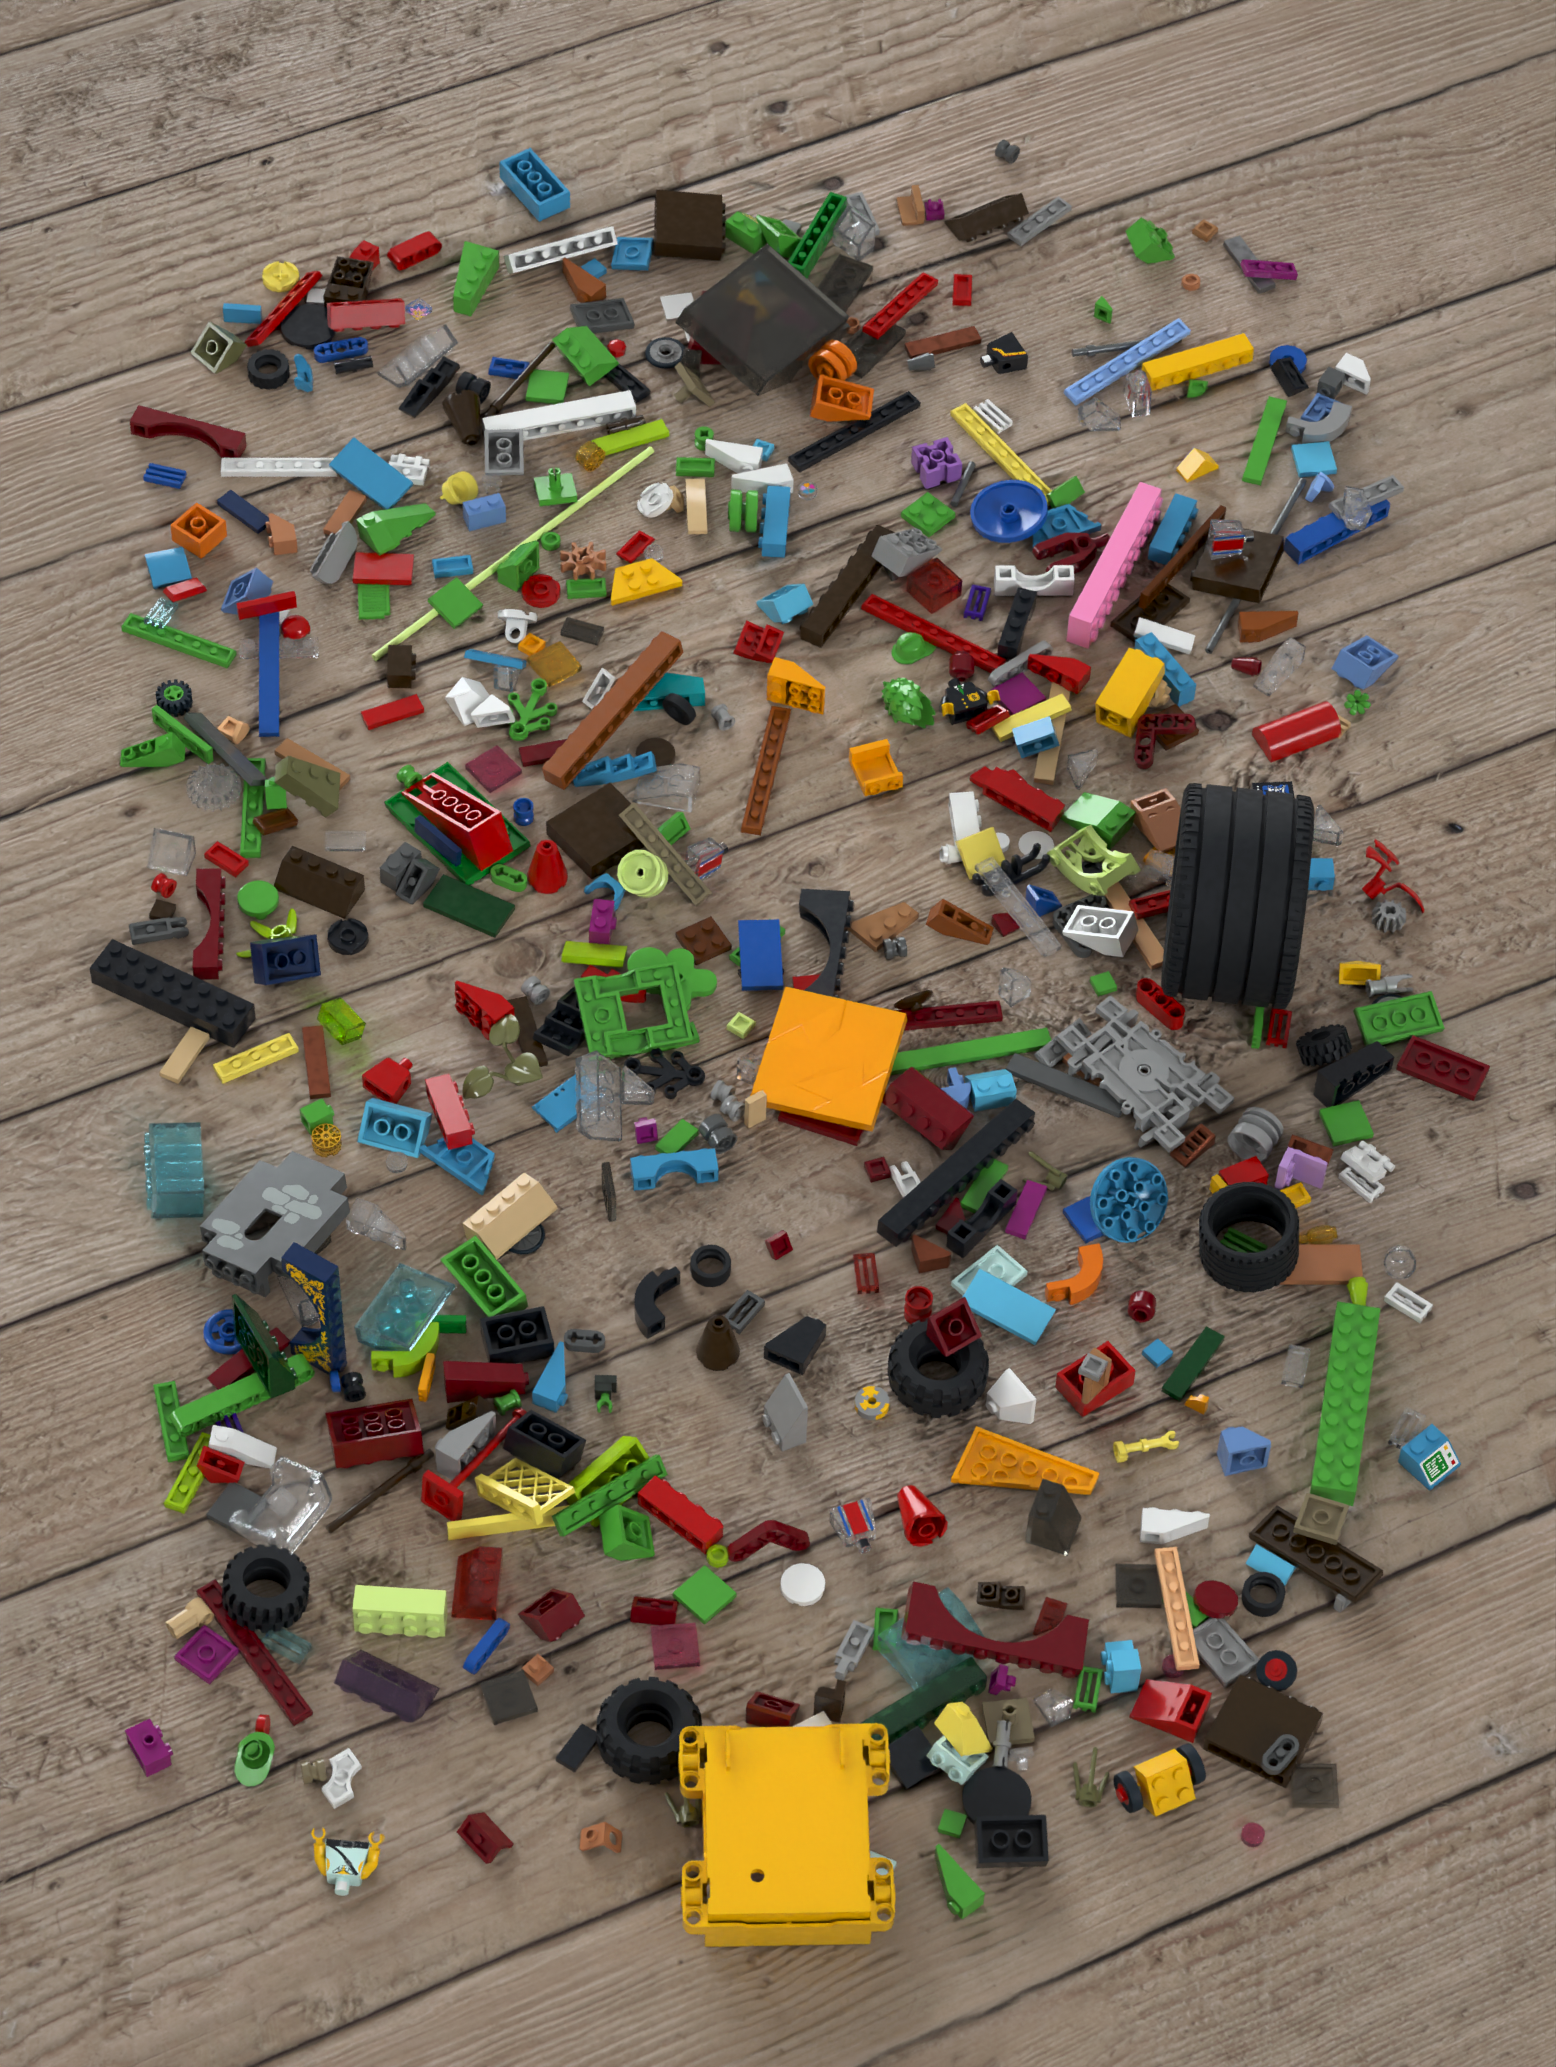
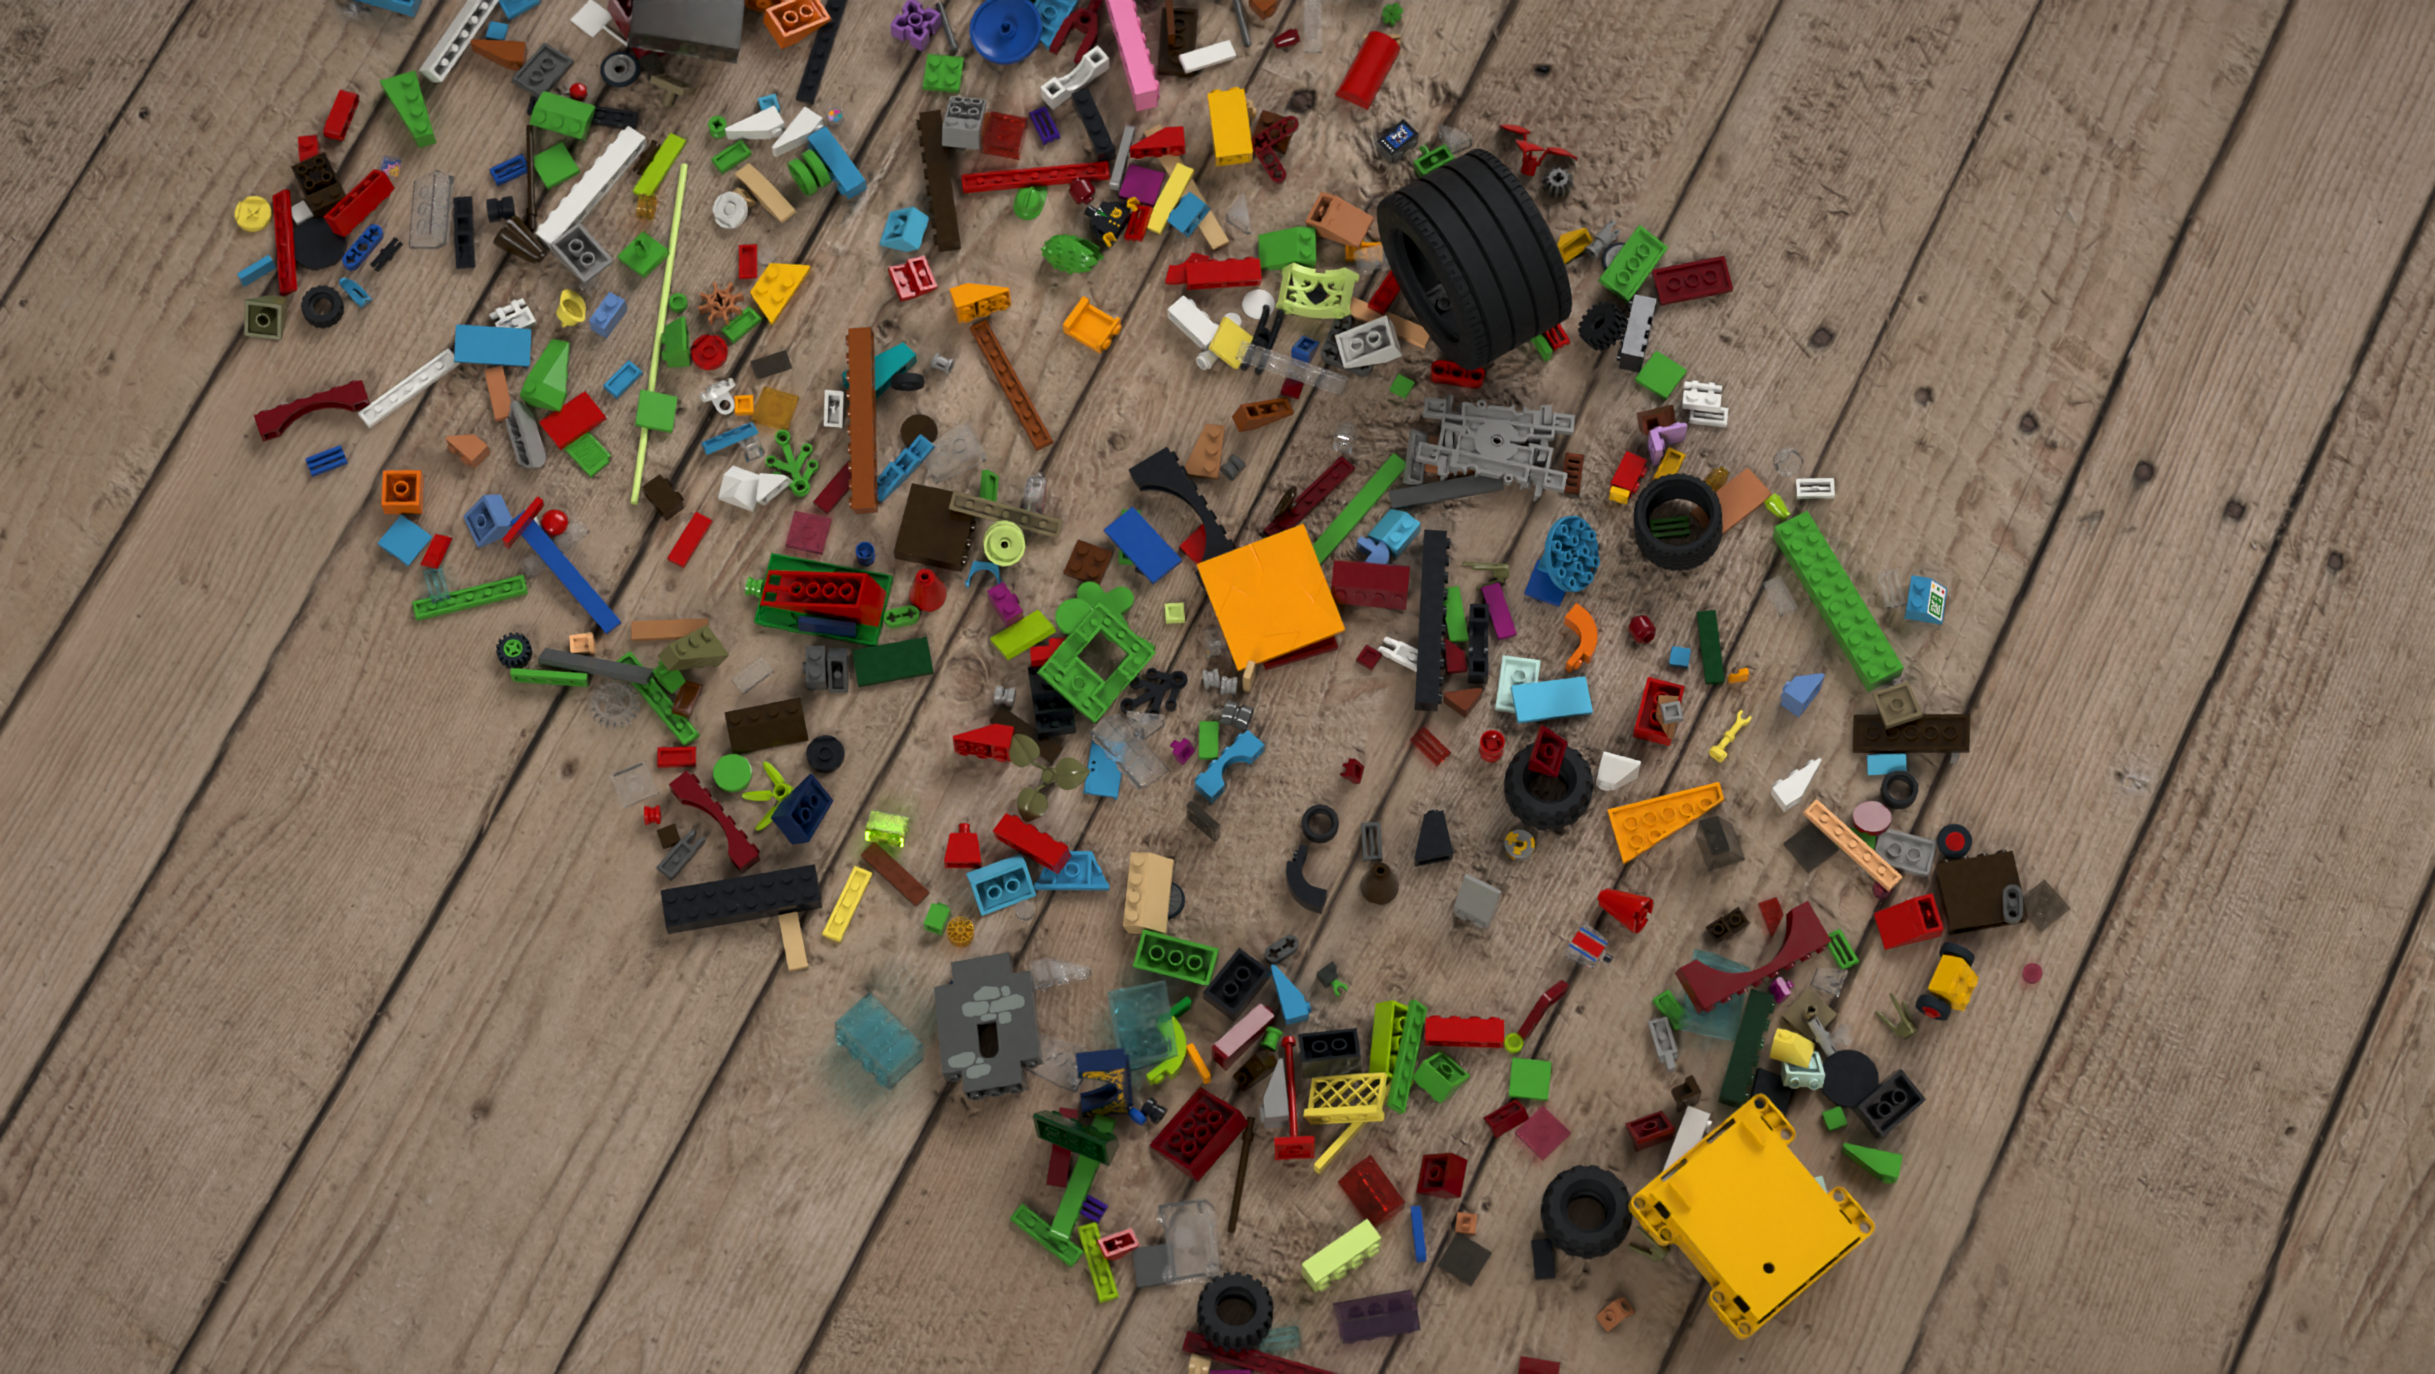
camera: 35 degrees left, 15 degrees up
bright green slope [120,732,186,767] -> none
blue plate [203,1309,242,1355] -> none
white slope [208,1425,277,1469] -> none
dark blue tile [217,490,269,534] -> none
white tile [780,1563,825,1606] -> none
medium azure brick [1100,1640,1141,1693] -> none
dark azure brick [1134,632,1196,707] -> none
light grey wheel [1227,1107,1284,1163] -> none

